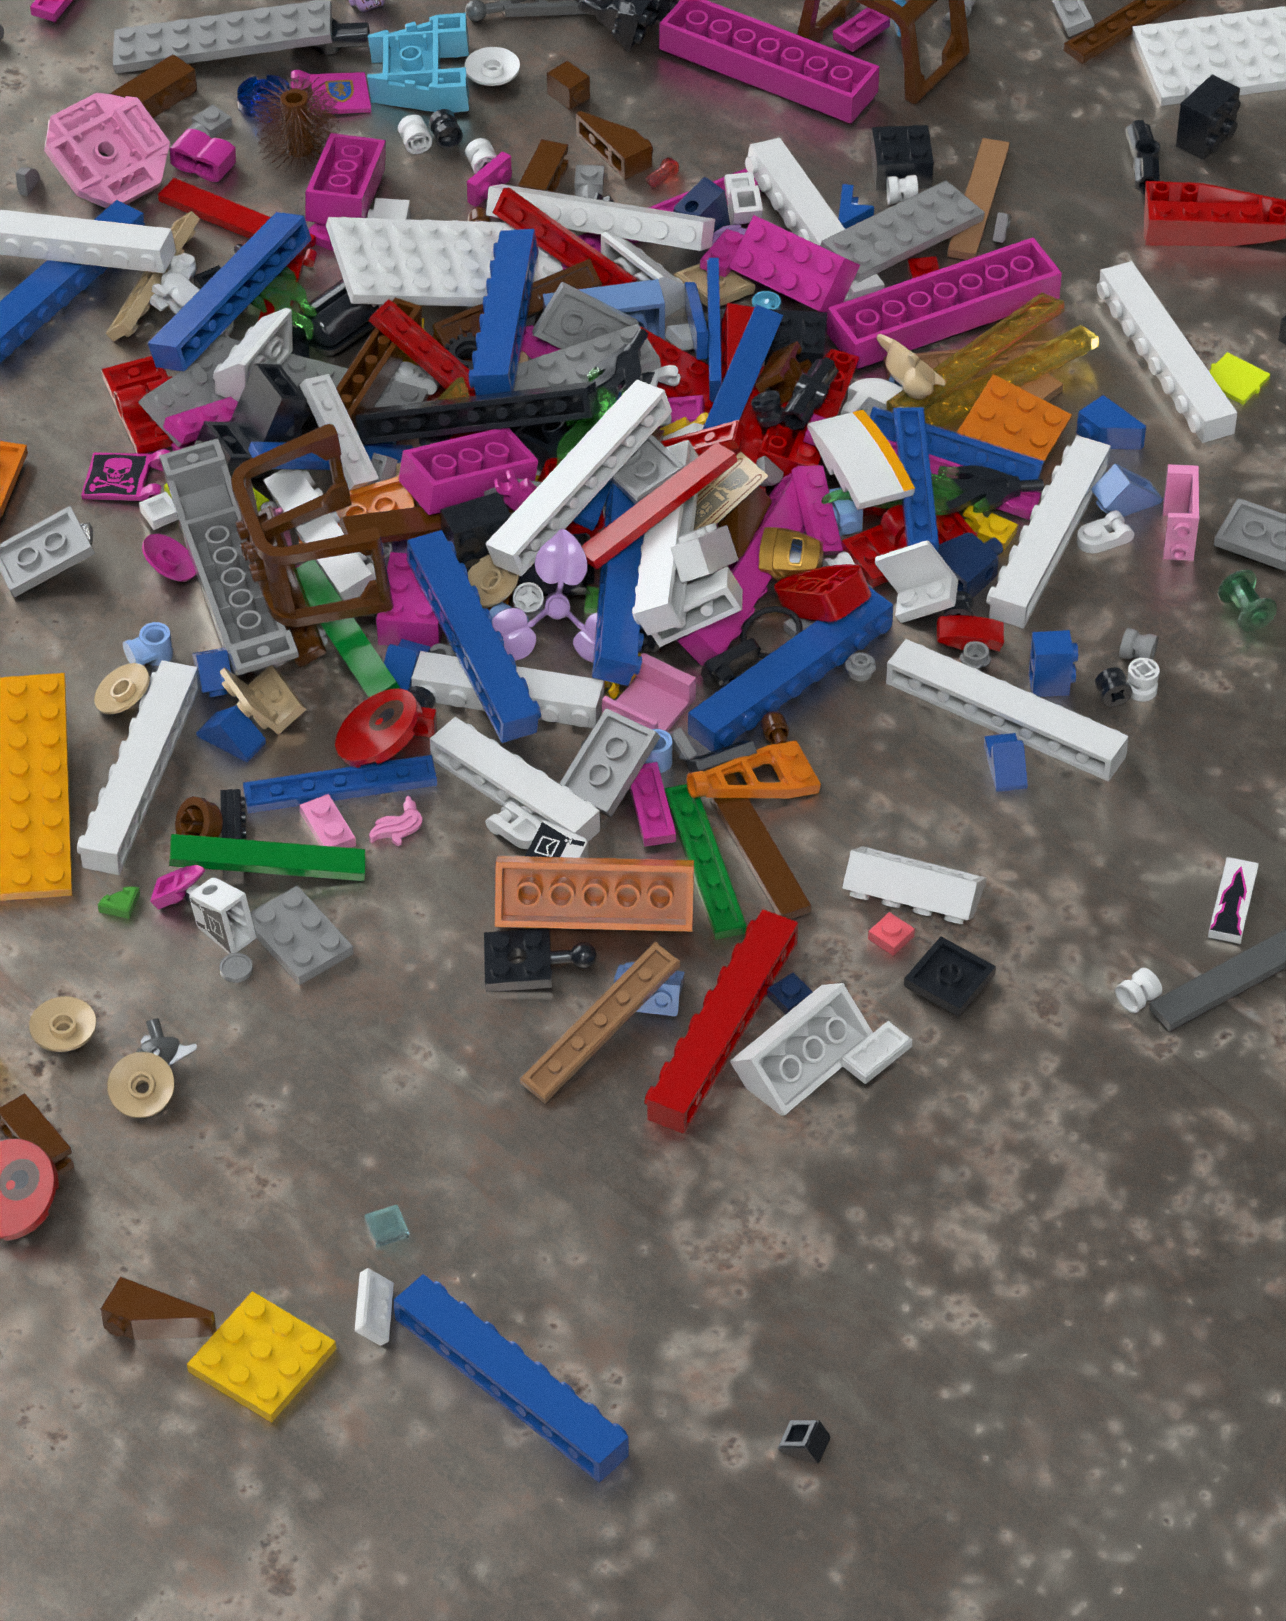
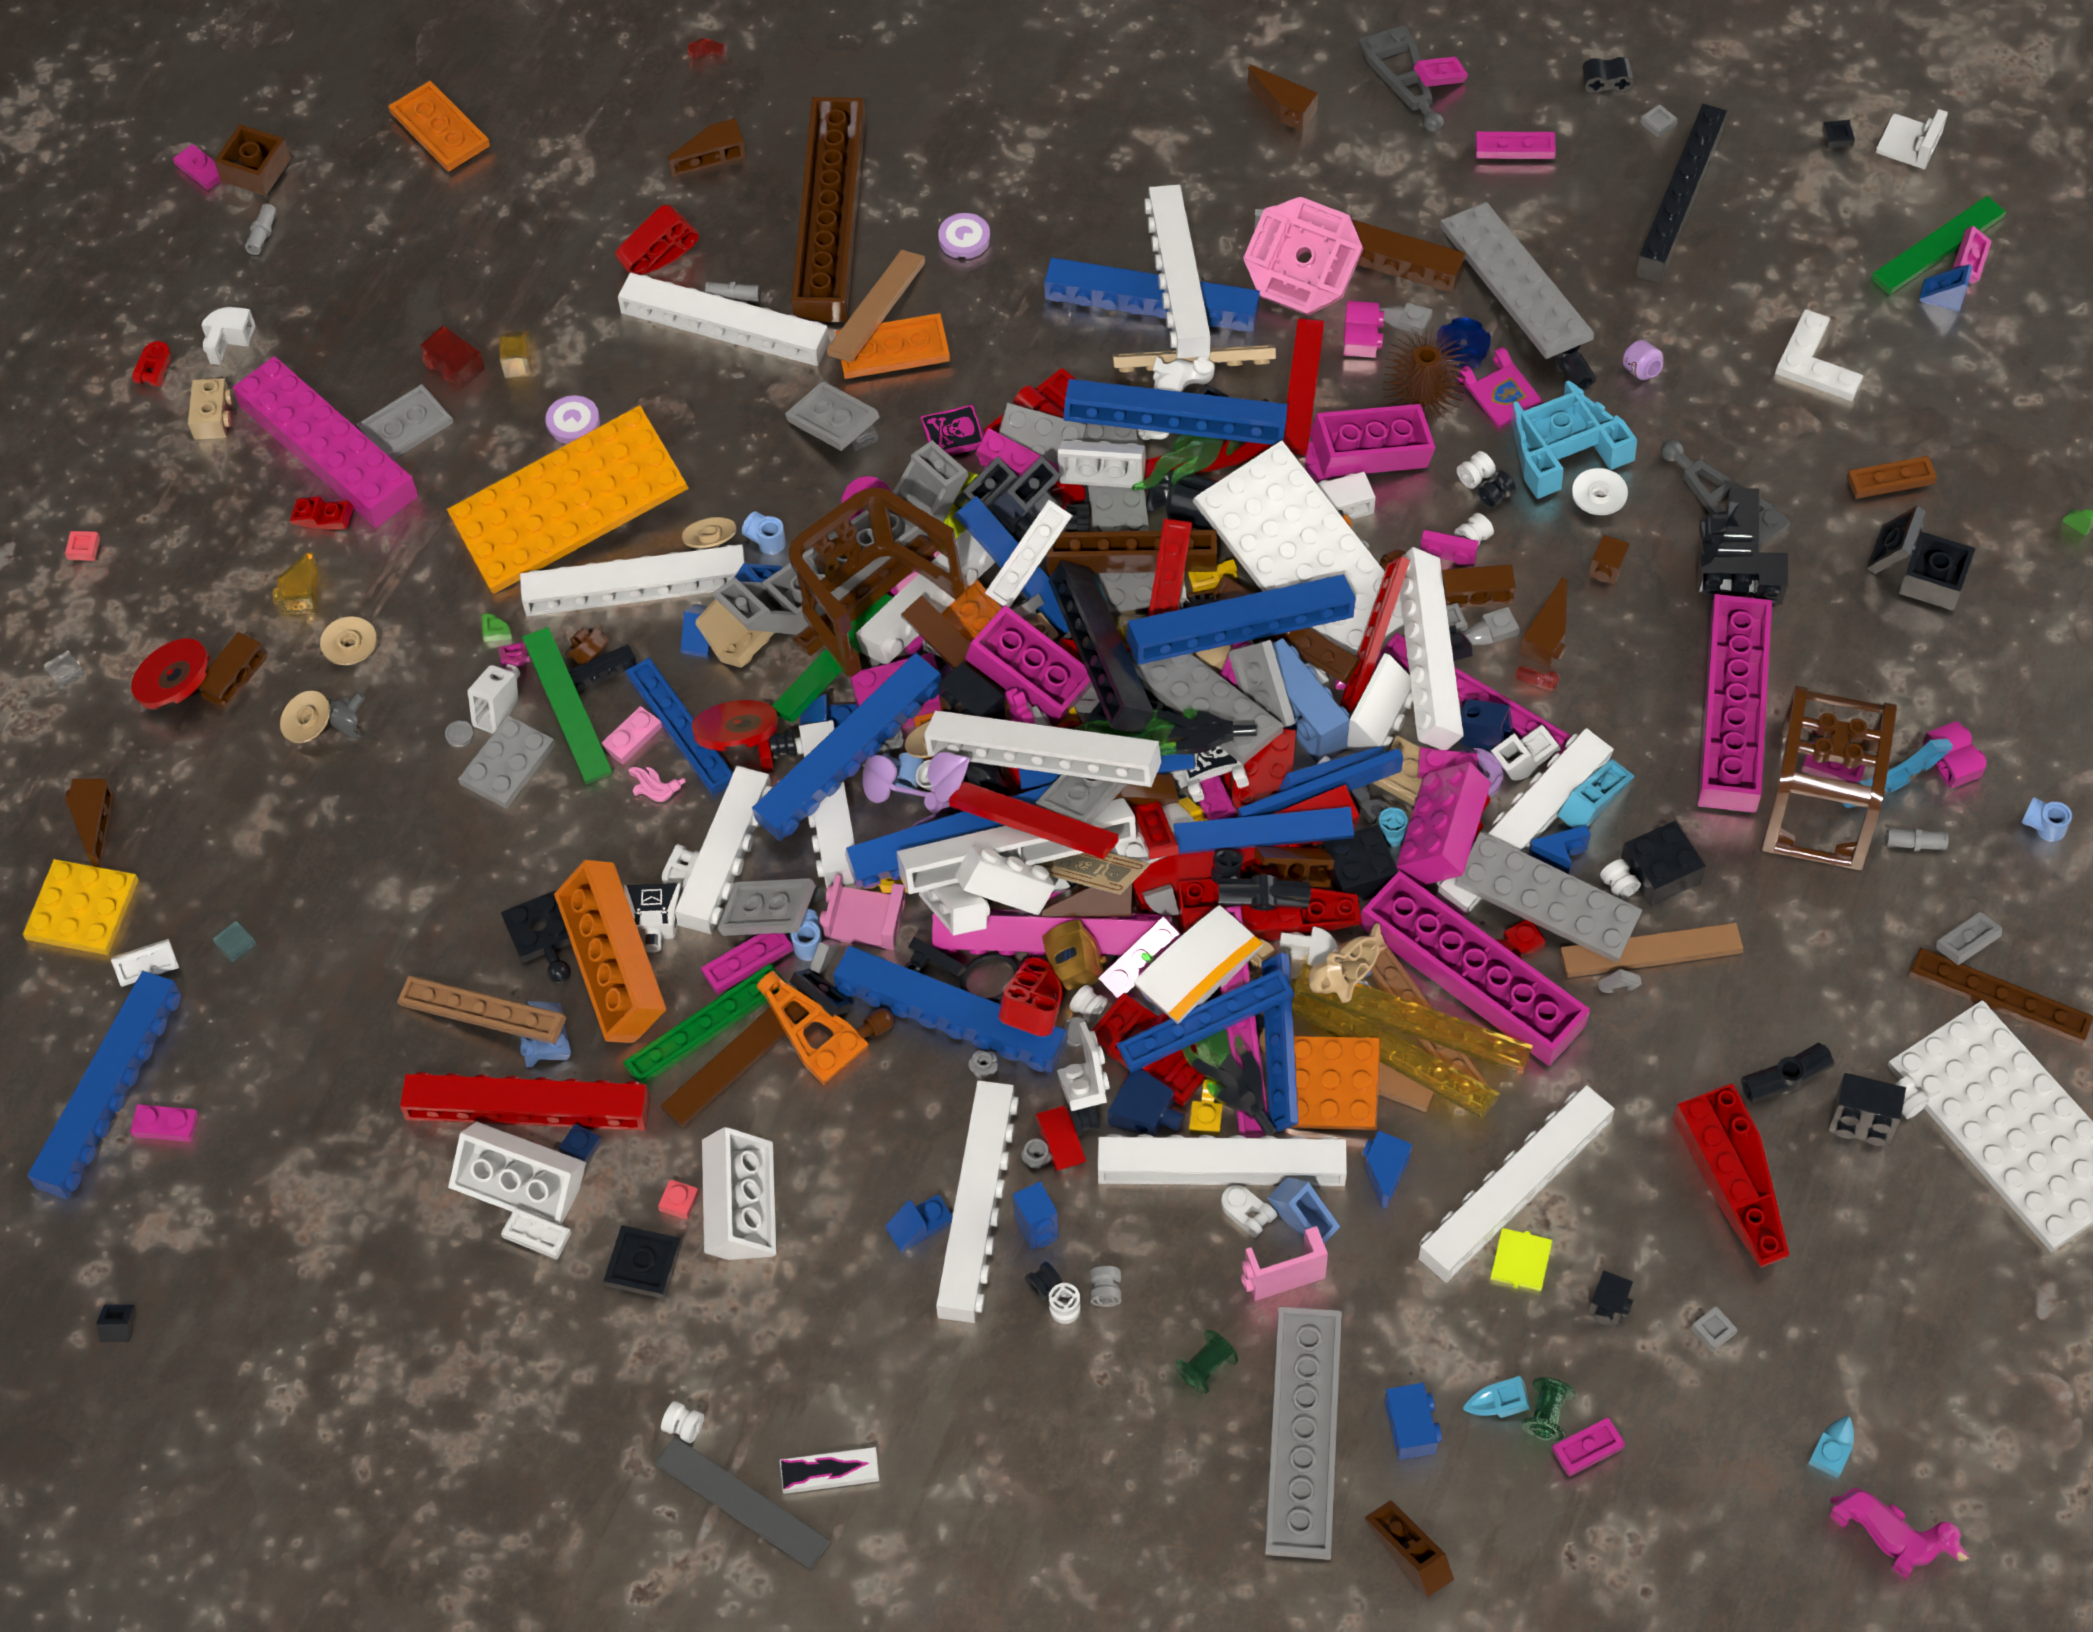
camera: 70 degrees right, 10 degrees up
none -> dark pink plate [130,1104,199,1142]
none -> medium azure slope [1557,759,1635,829]

